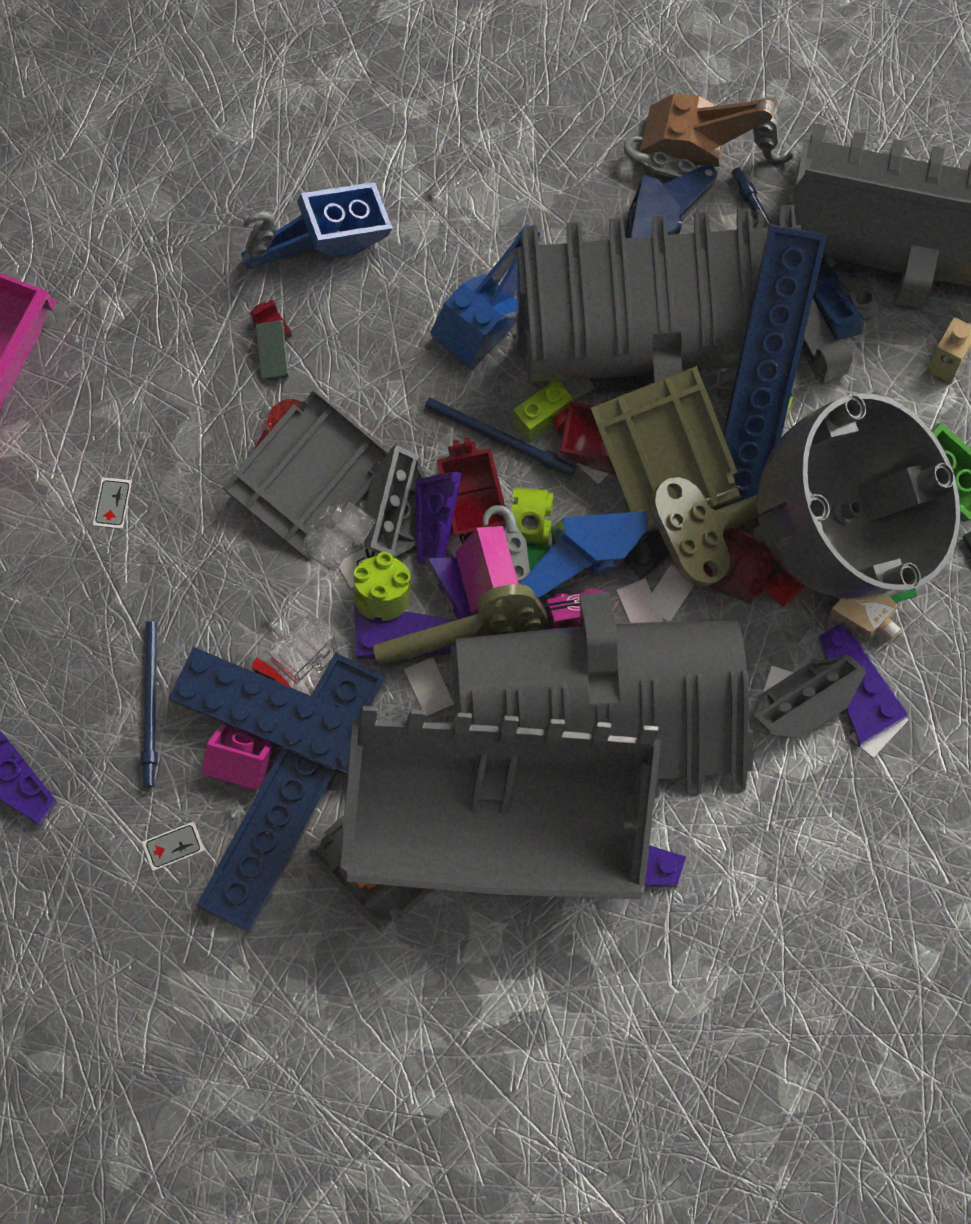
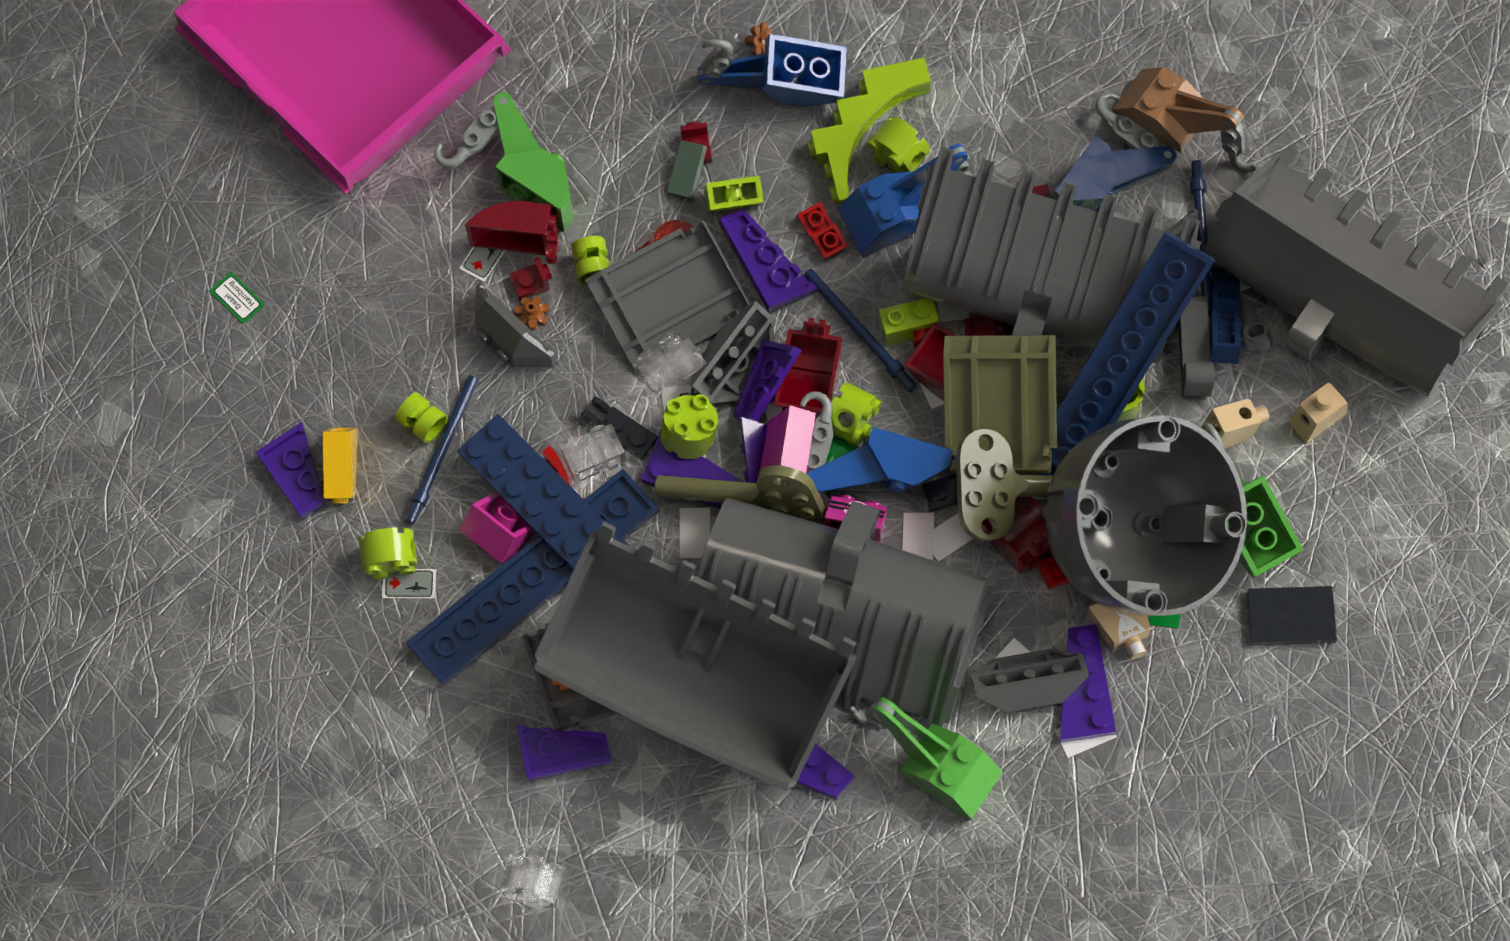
camera: 25 degrees right, 0 degrees up
none -> yellow slope [323,428,358,503]
none -> lime brick [358,528,417,580]
none -> lime wheel [395,392,448,443]
none -> bright green slope [434,92,574,232]
none -> dark red piece [465,201,560,264]
none -> dark grey wedge [475,282,557,367]
none -> clear brick [500,854,565,908]
none -> dark red bracket [509,257,552,301]
none -> dark orange plant [514,296,550,330]
none -> dark purple wing [516,725,612,781]
none -> lime wheel [571,236,610,285]
none -> black hinge [581,396,658,460]
none -> lime brick [703,175,764,213]
none -> dark purple wing [719,209,817,312]
none -> dark orange plant [745,22,772,55]
none -> red slope [796,202,848,260]
none -> lime arch [807,58,931,207]
none -> bright green slope [849,697,1003,821]
none -> lime brick [867,116,931,173]
none -> dark red bracket [964,316,1009,336]
none -> tan torso [1201,399,1269,449]

